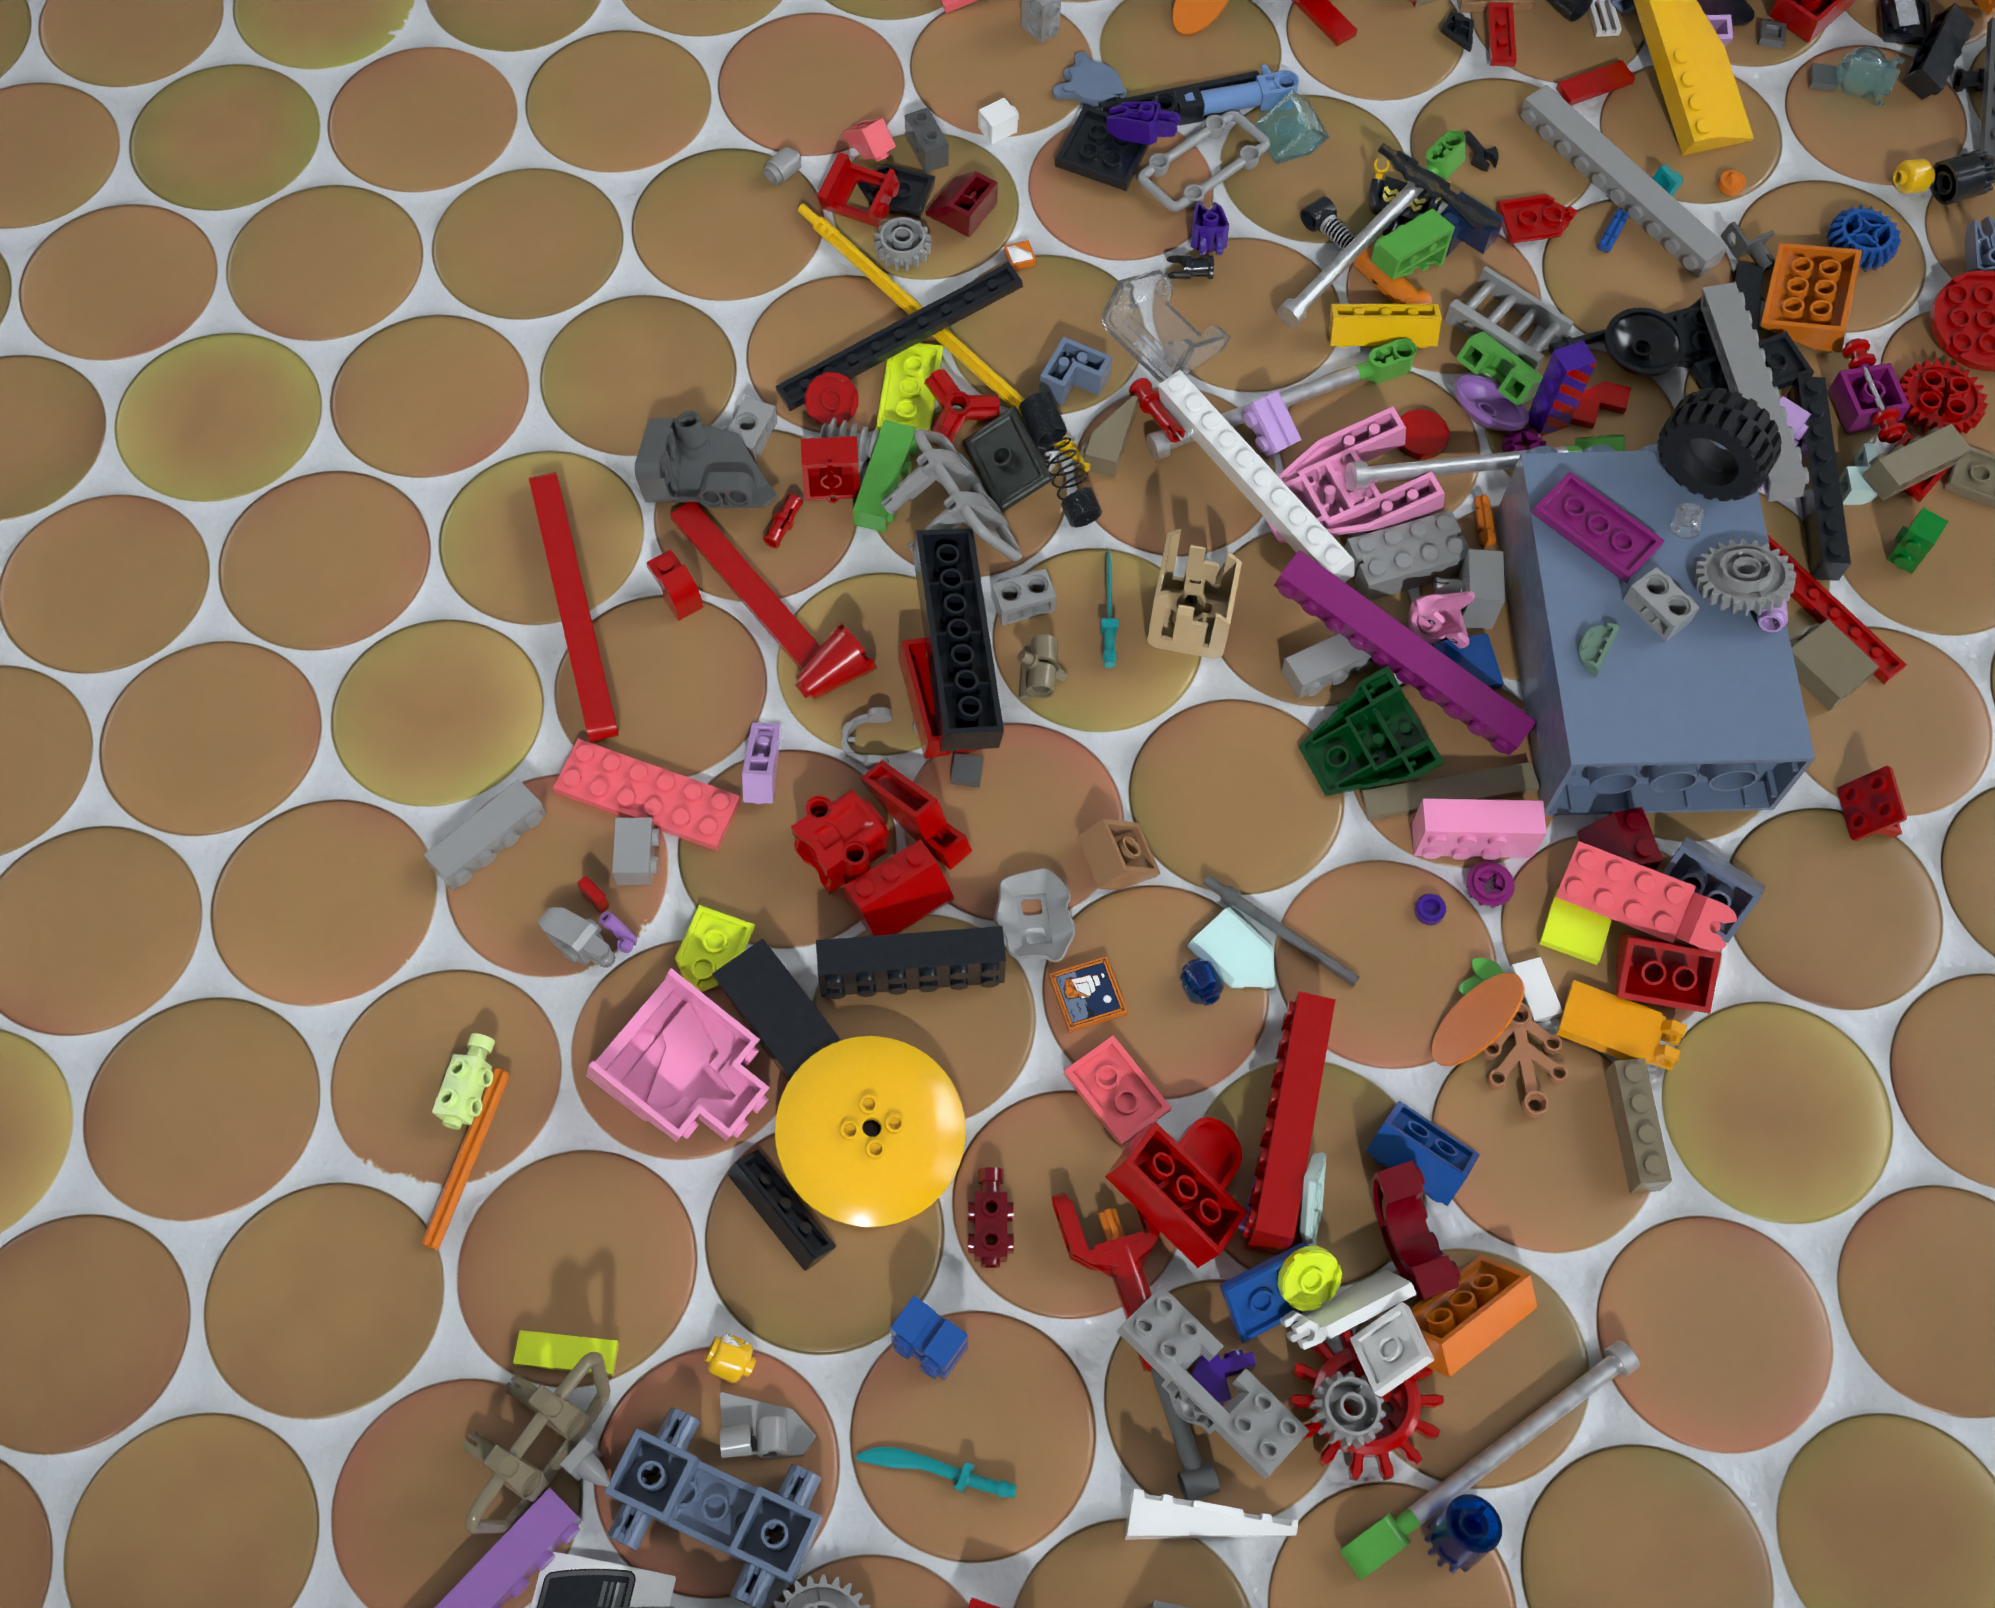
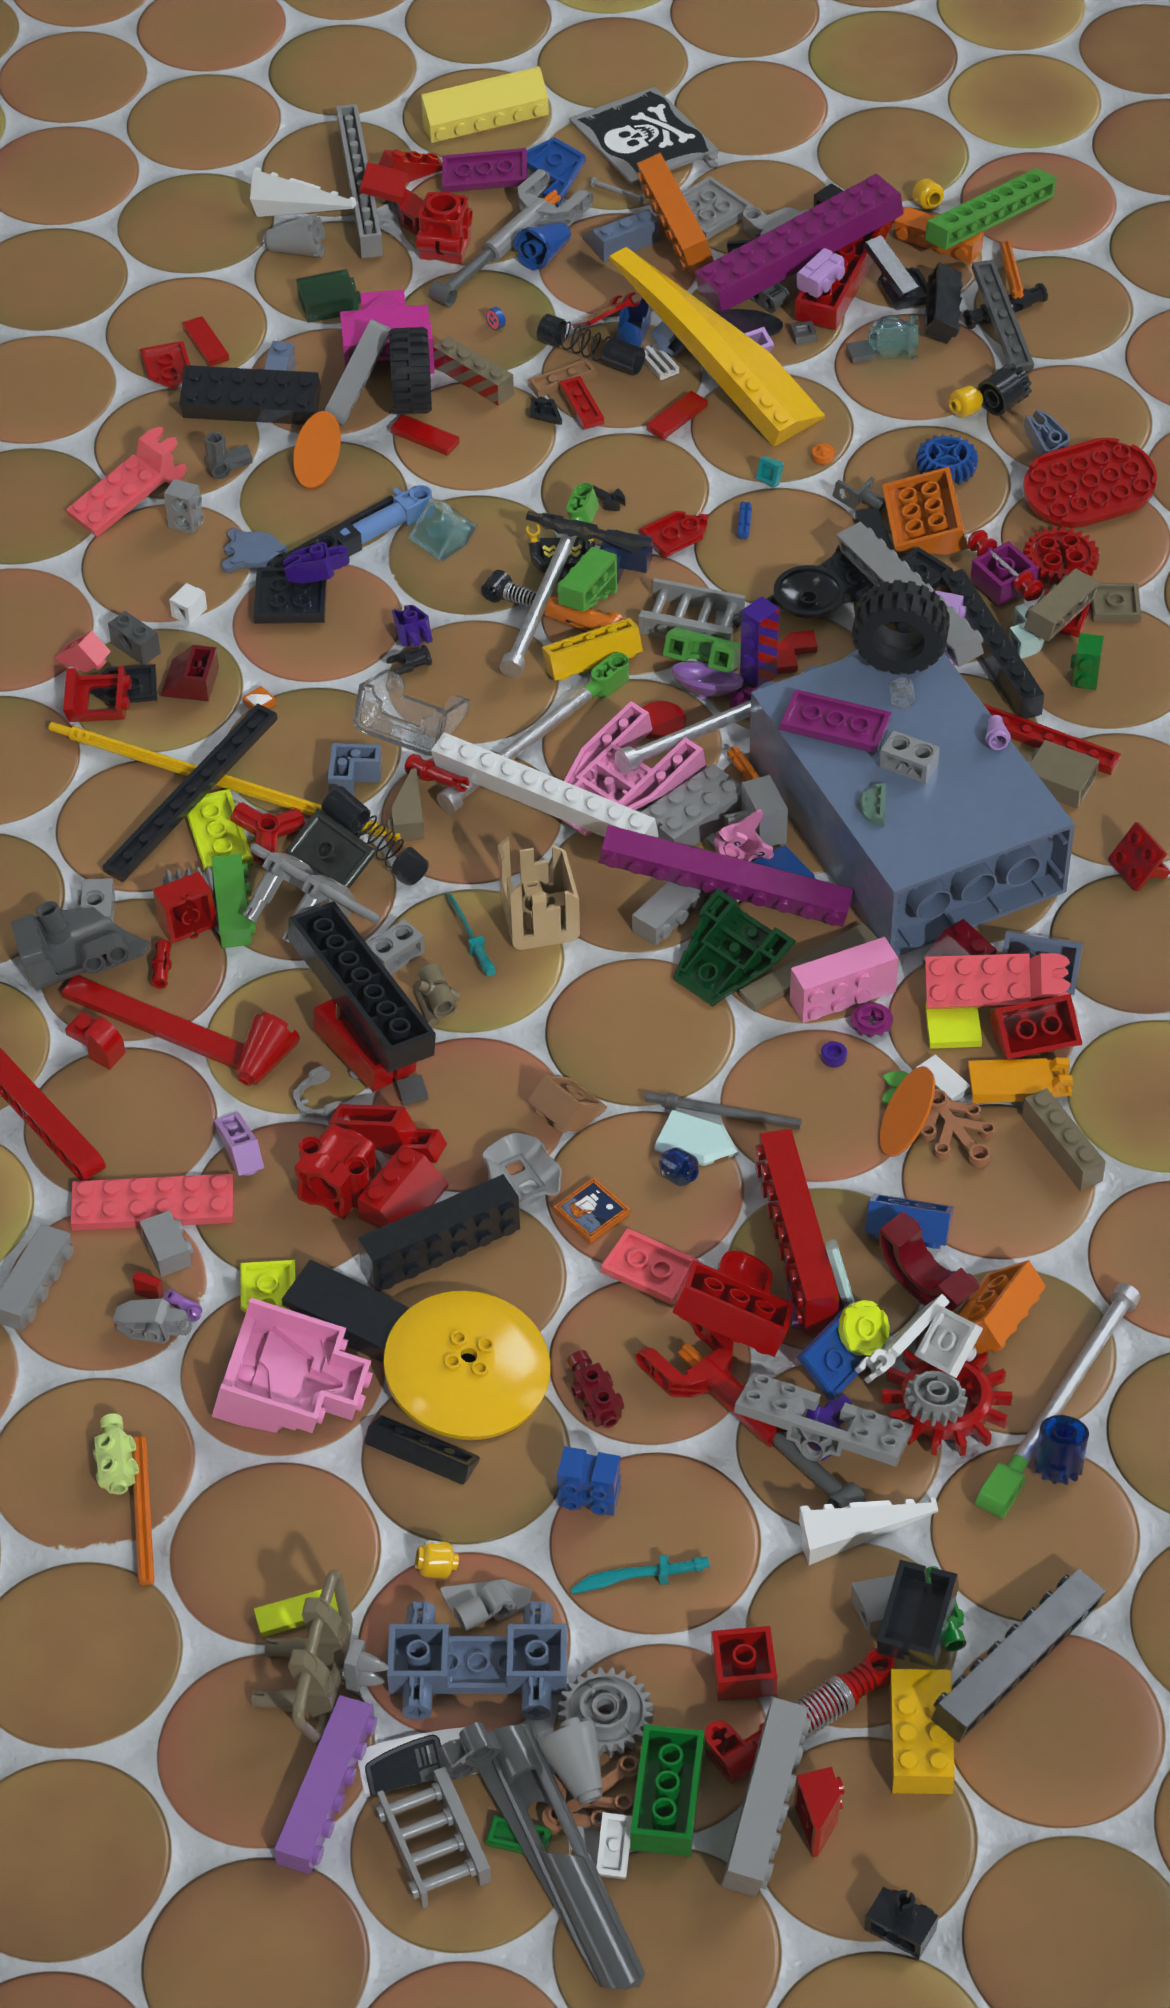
camera: 20 degrees left, 15 degrees down
light grey brick [763,147,801,185] -> none
red tile [804,372,859,427] -> none
light grey gear [874,217,931,271] -> none
light grey bar [1137,110,1271,212] -> none
lavender brick [1243,390,1302,457] -> none
light grey brick [1519,85,1728,278] -> none
light grey gear [1694,539,1796,616] -> none

